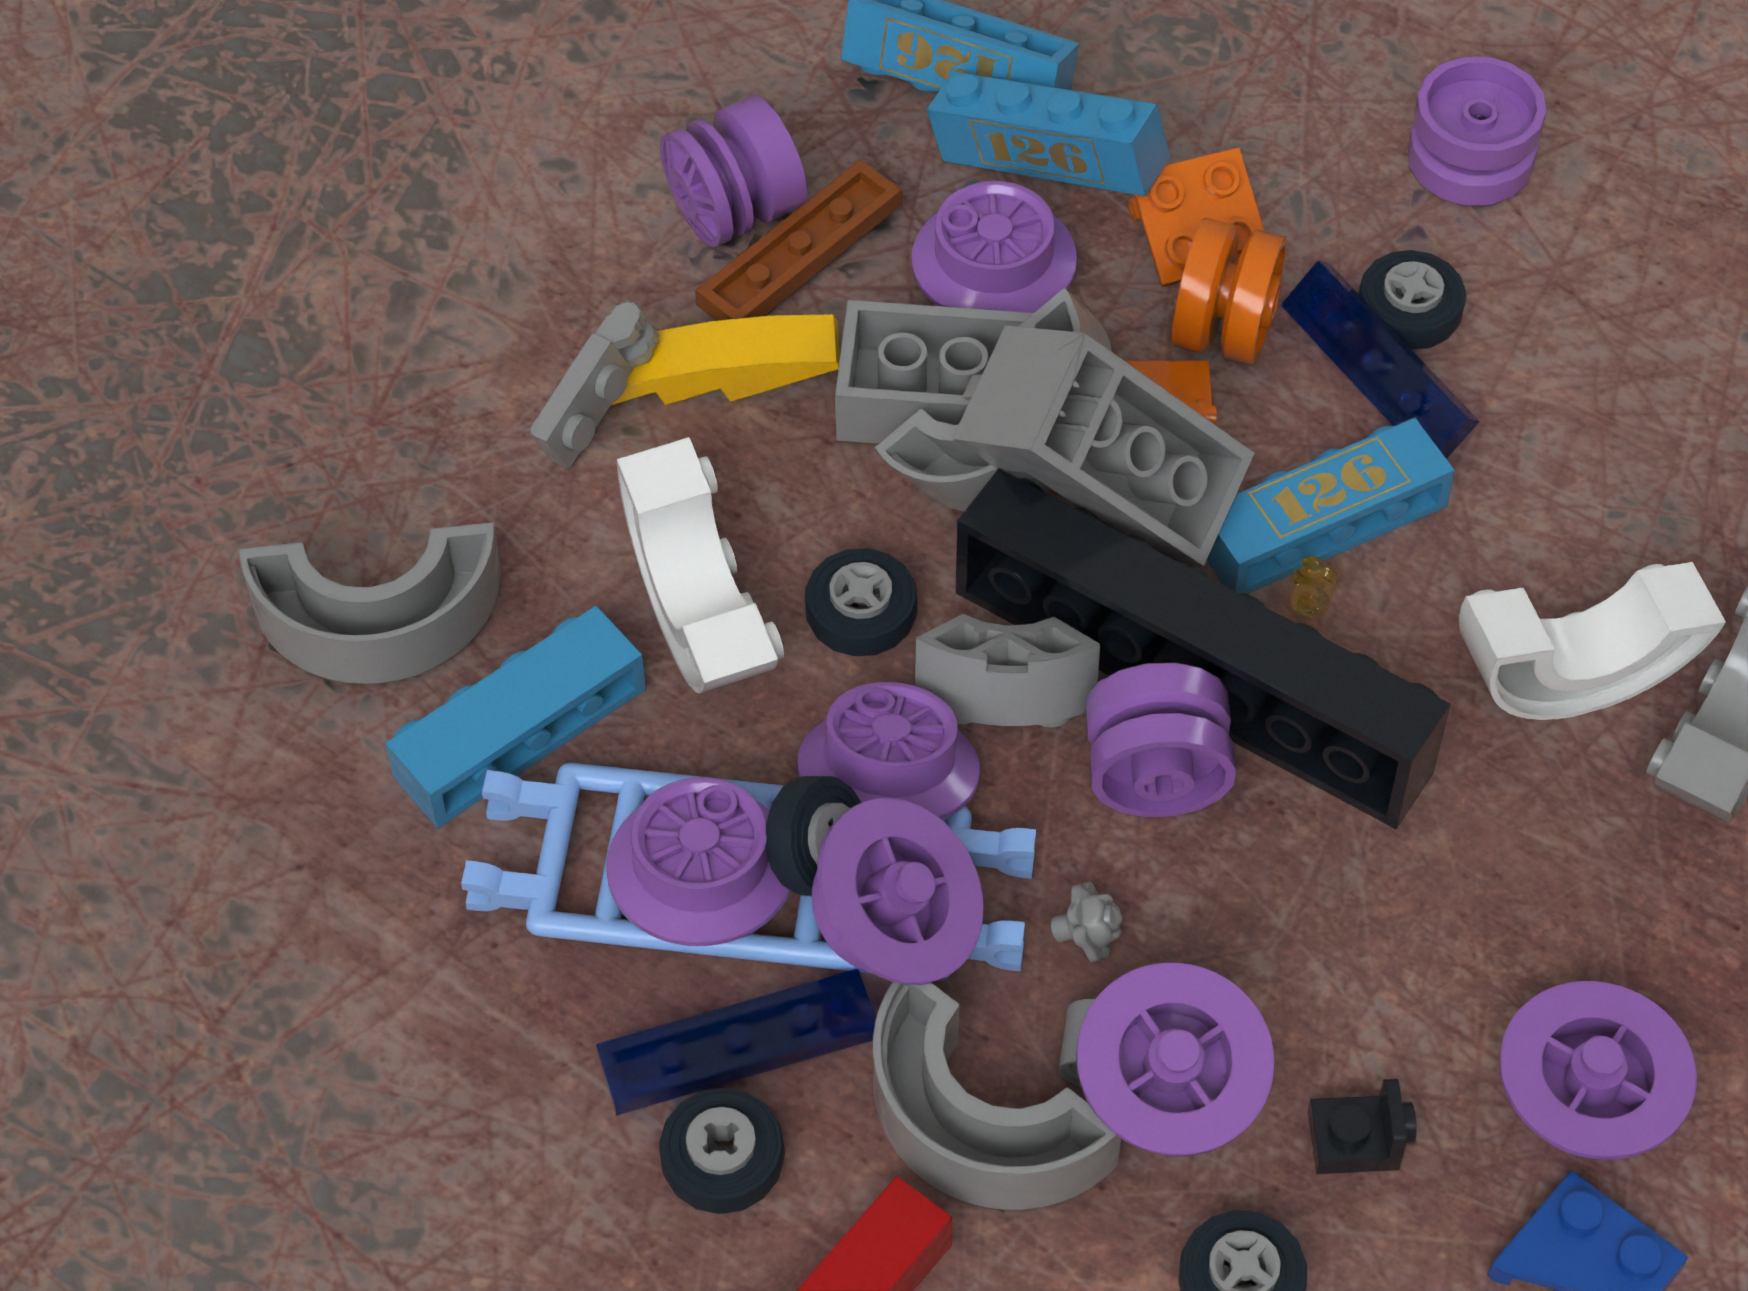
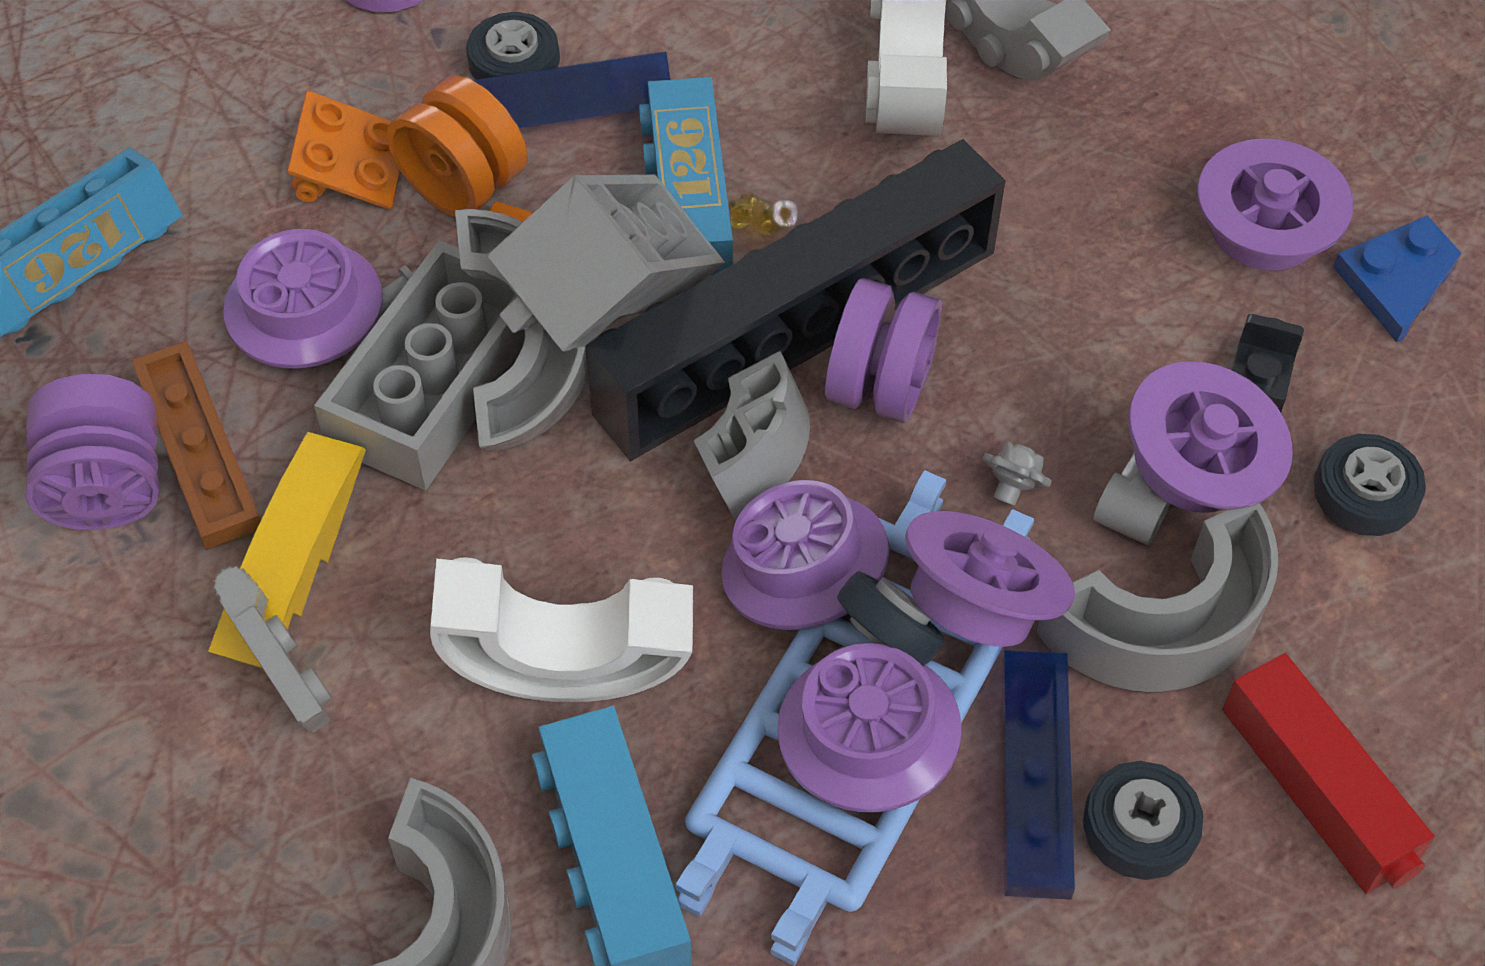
camera: 70 degrees left, 0 degrees up
black wheel [805,548,918,656] -> none
dark azure brick [926,72,1171,196] -> none

